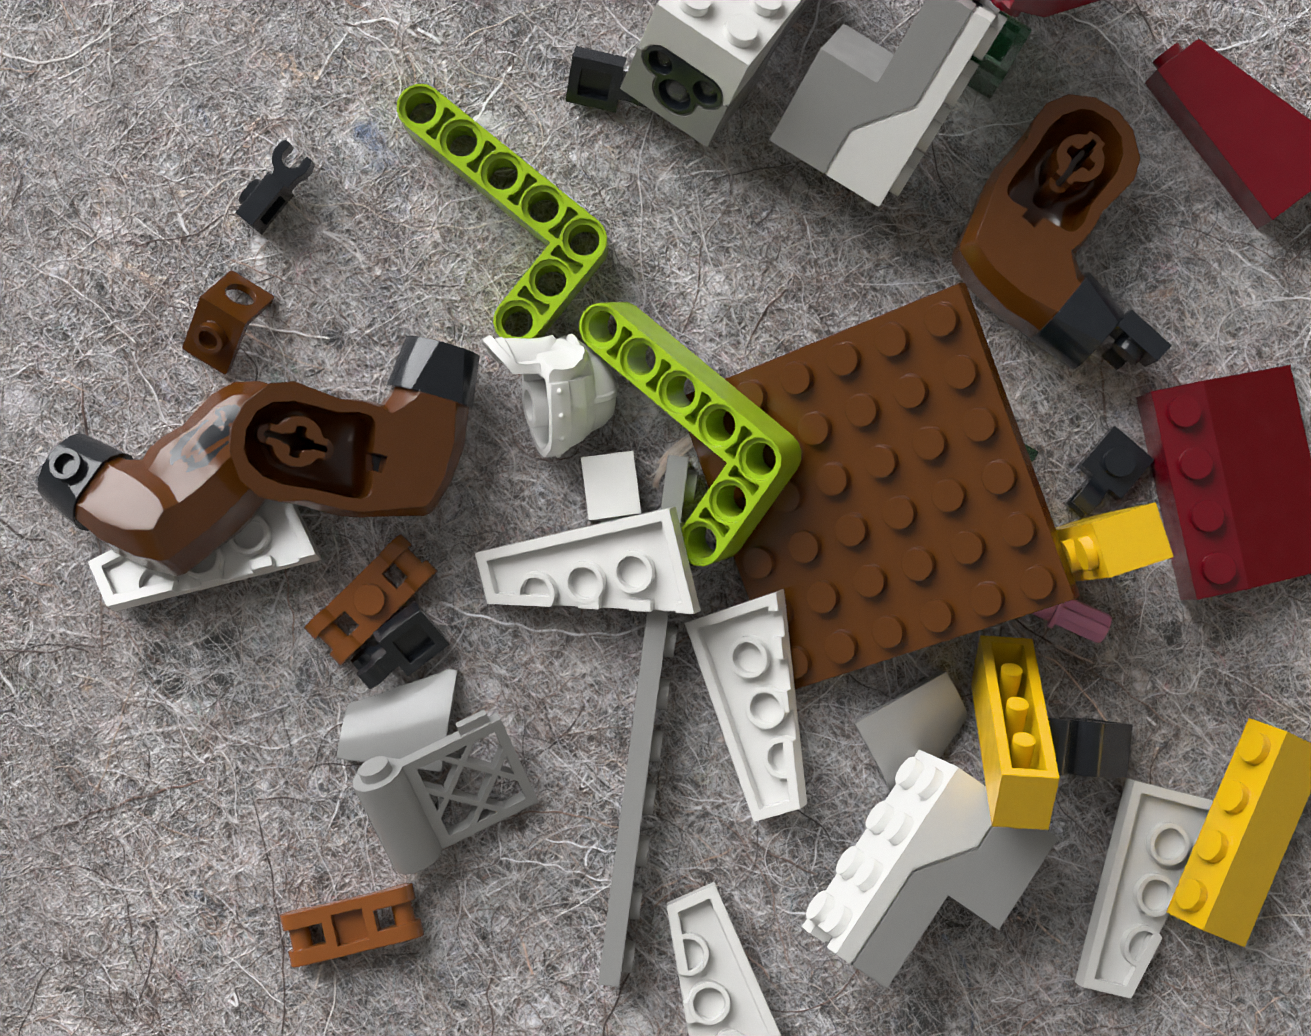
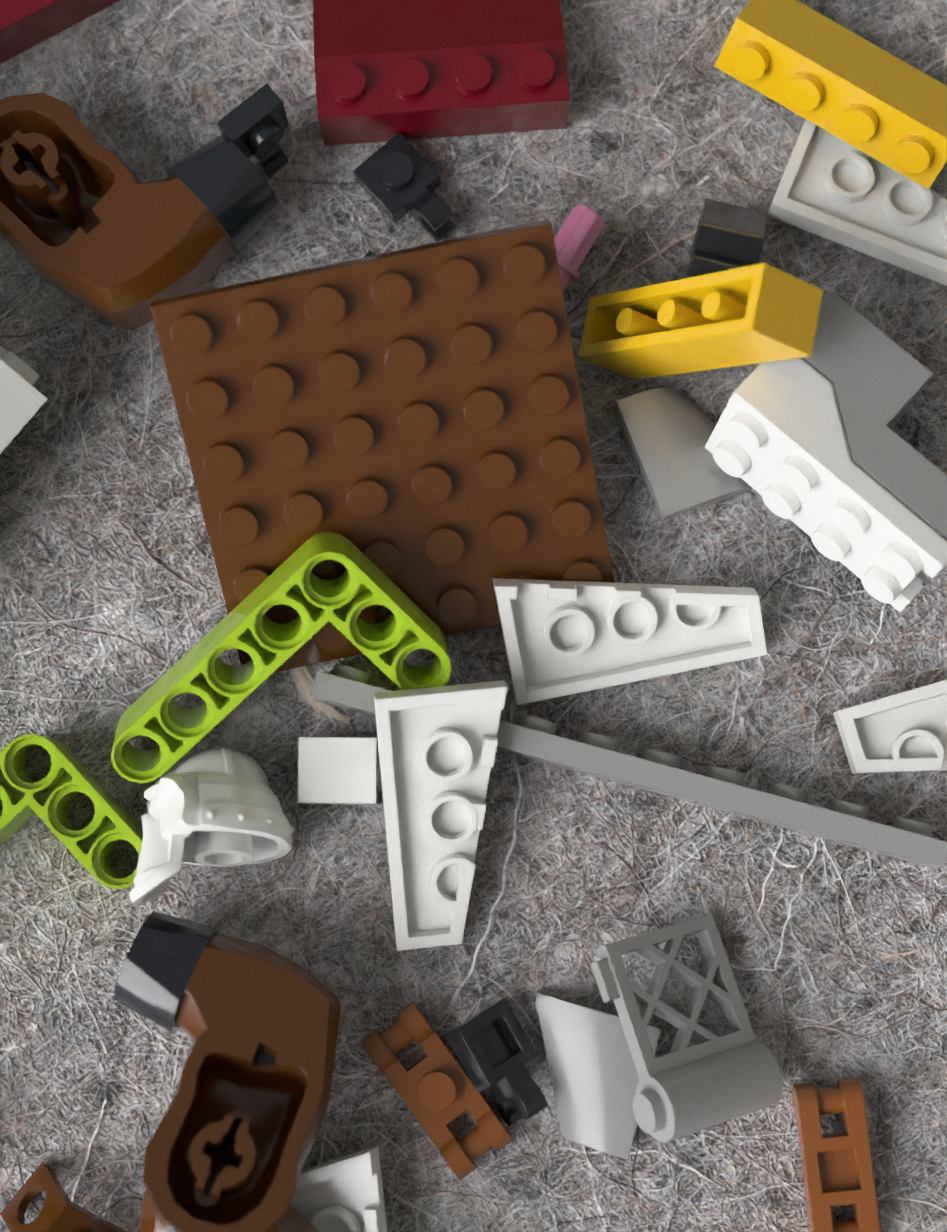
camera: 80 degrees left, 5 degrees down
yellow brick [1055,502,1174,582] -> none

